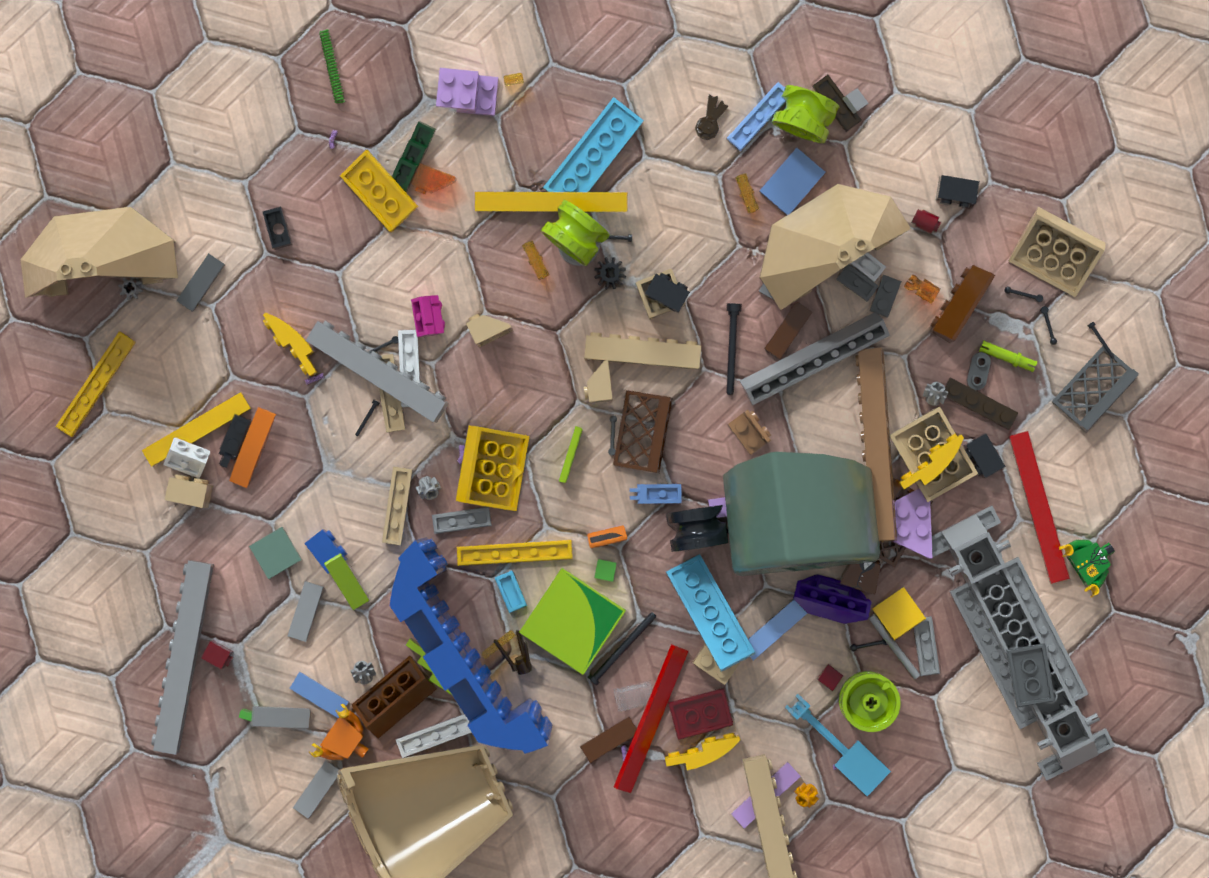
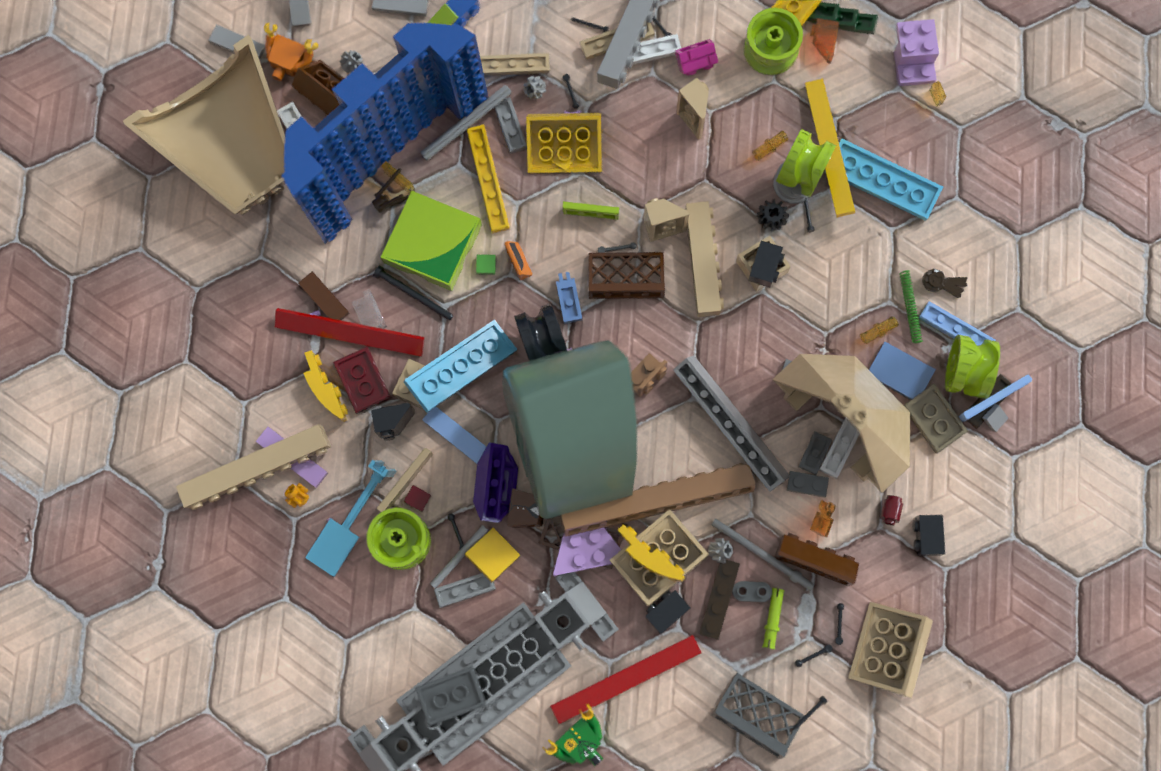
camera: 85 degrees right, 10 degrees down
medium blue tile [289,672,349,718] -> none
medium azure tile [495,570,527,613] -> none
black piece [726,303,742,396] -> none
reddish brown tile [764,302,813,360] -> none
none -> black slope [371,402,415,441]
none -> tan tile [377,448,433,512]
none -> light grey axle [421,85,512,160]
none -> black hinge [563,74,579,109]
none -> light grey bar [712,518,815,591]
none -> lime piece [744,8,803,75]
none -> bright green piece [899,270,923,343]
none -> dark tan tile [903,384,968,454]
none -> light blue tile [959,374,1032,422]

